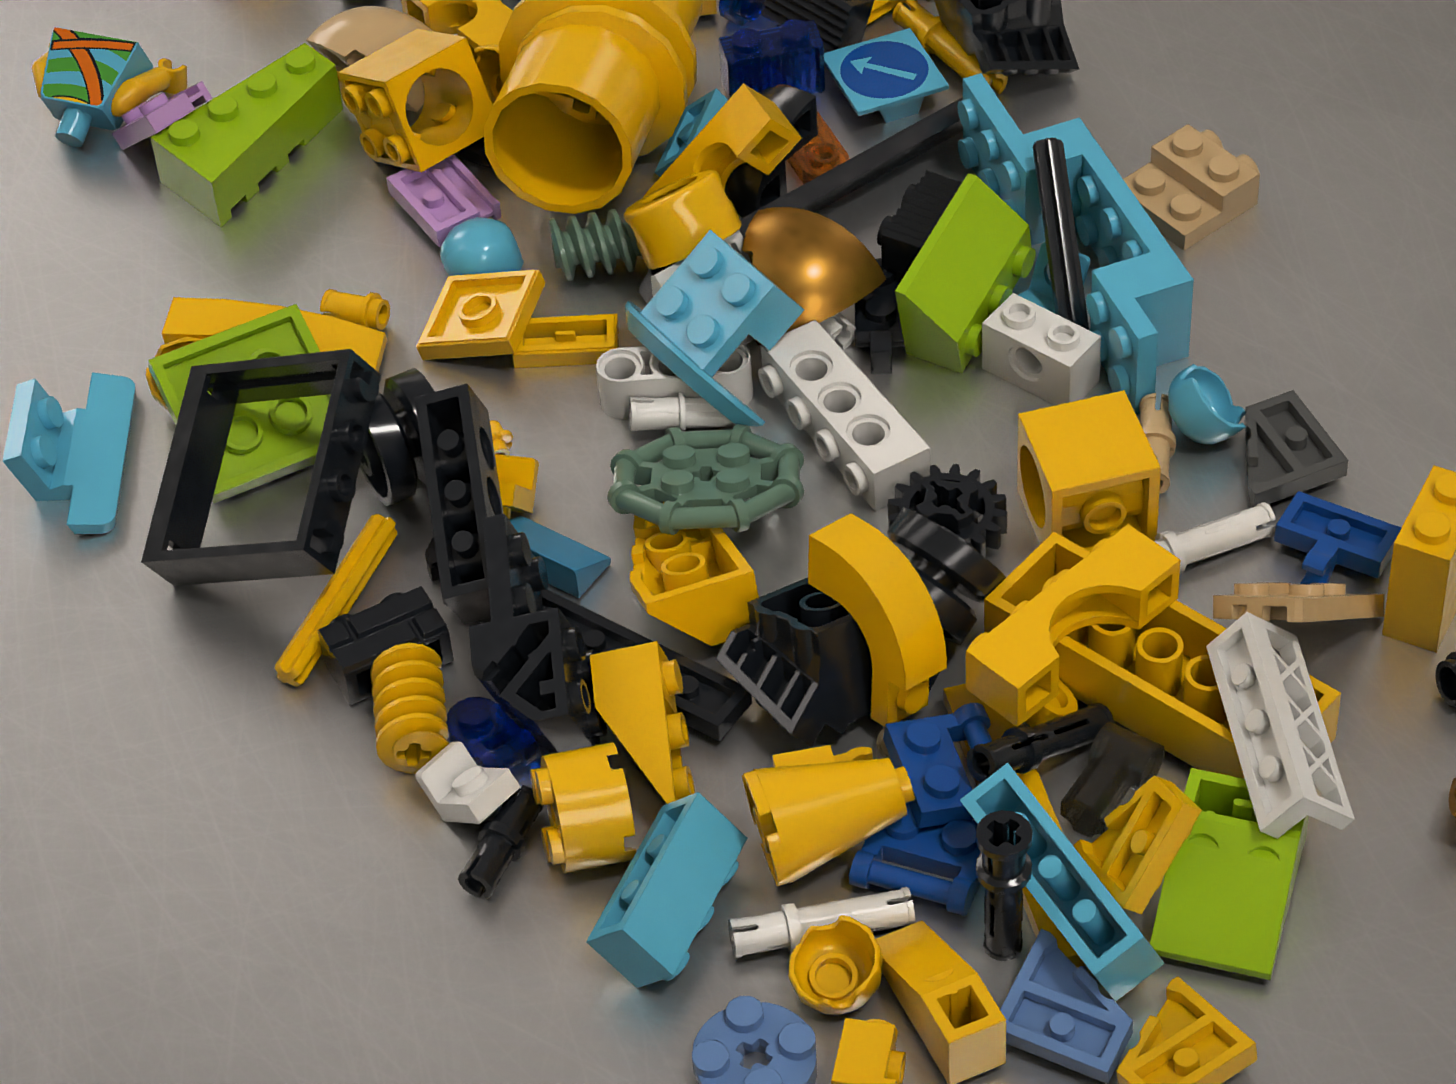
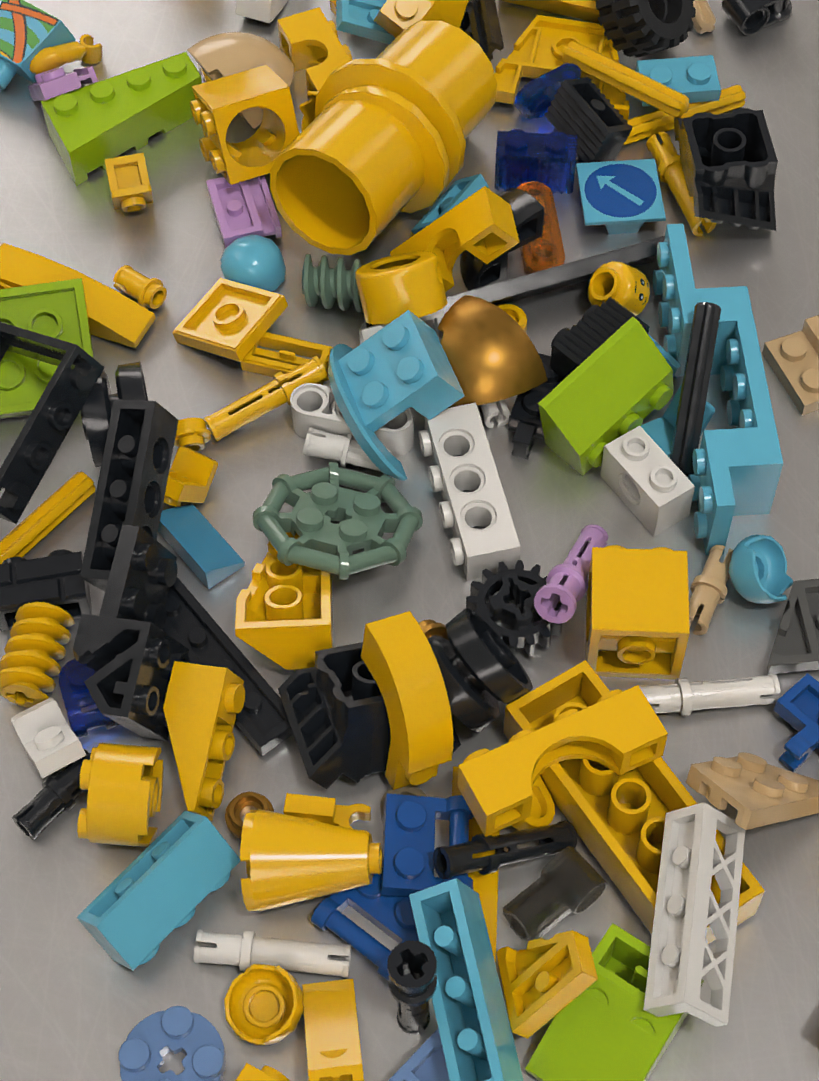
camera: 15 degrees right, 10 degrees up
none -> yellow bracket [104,152,153,212]
none -> yellow pin [203,356,329,442]
none -> pearl gold plate [225,792,274,839]
none -> lavender pin [534,524,608,624]
none -> yellow head [588,261,650,316]

